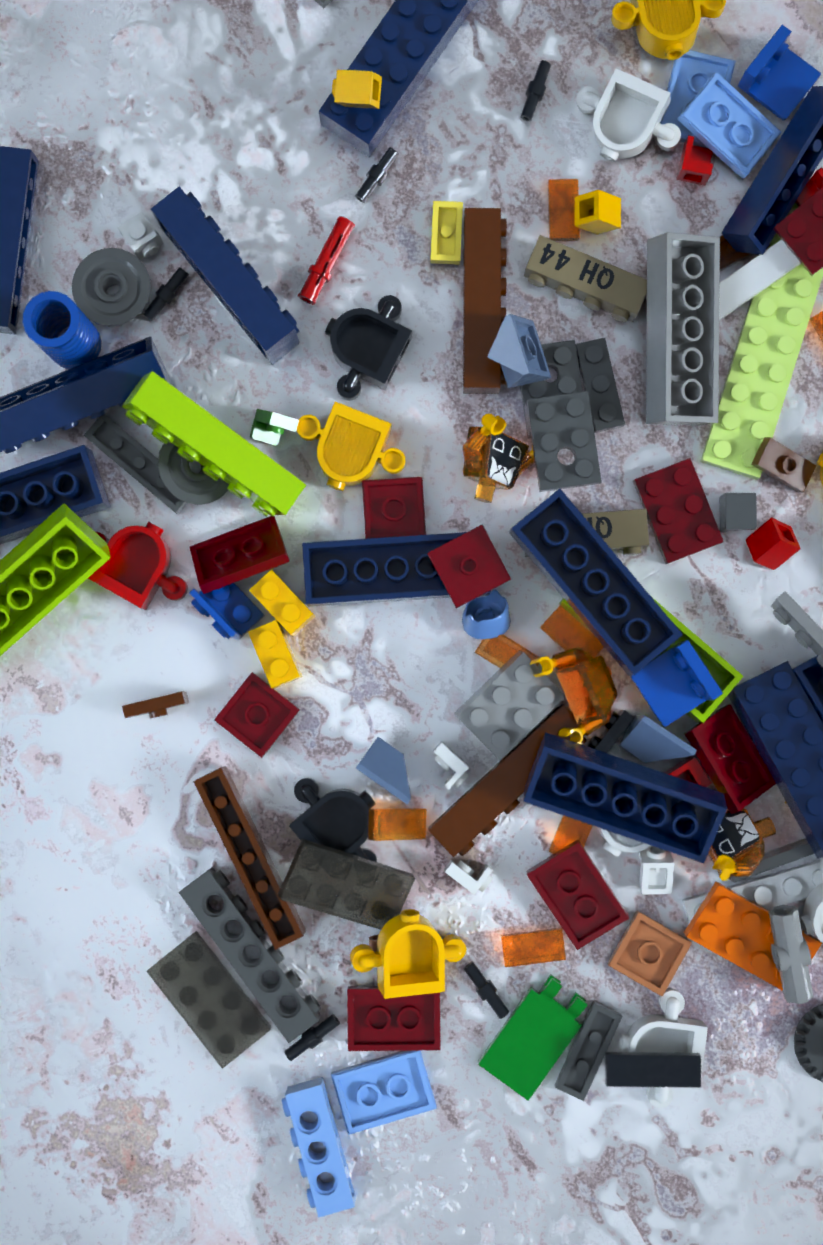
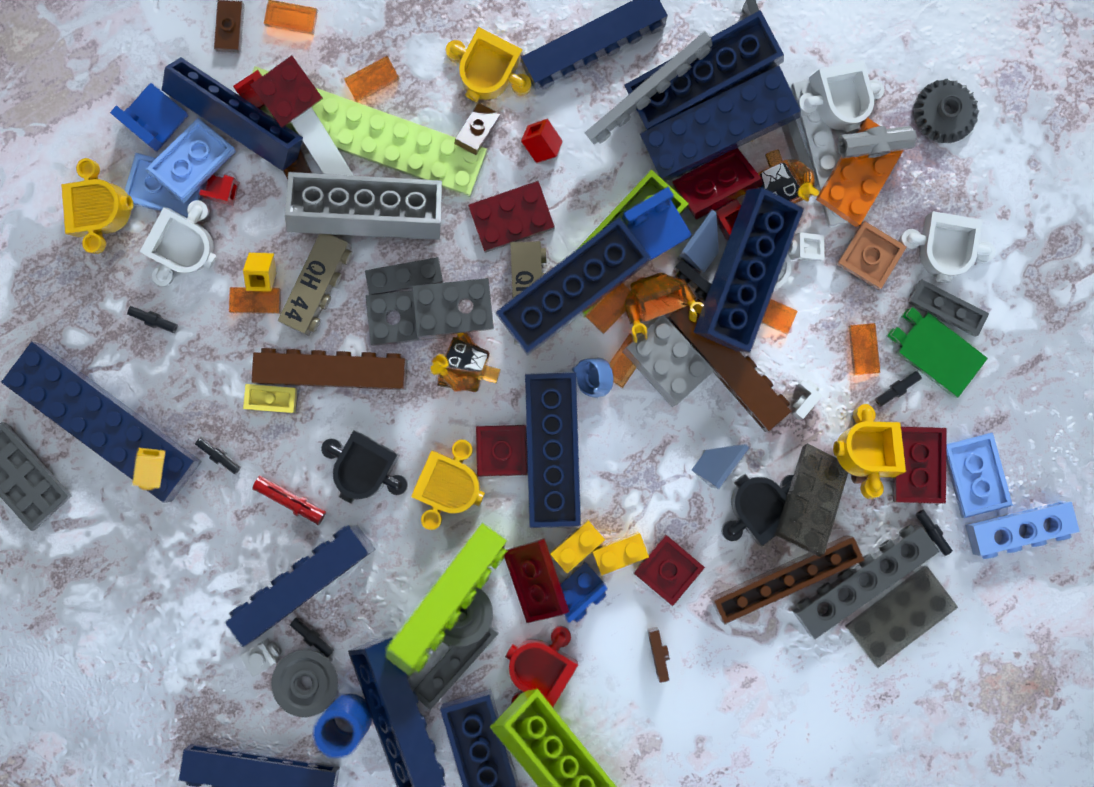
camera: 90 degrees left, 0 degrees up
bracket [250,409,299,445] -> none
clear orange tile [368,808,427,841] -> none
dark red plate [427,524,511,608] -> none
white bracket [434,741,469,790] -> none
sand blue slope [487,314,551,389] -> none
dark red plate [526,839,629,950] -> none
black tile [605,1052,701,1088] -> none
dark grey panel [719,493,757,532] -> none

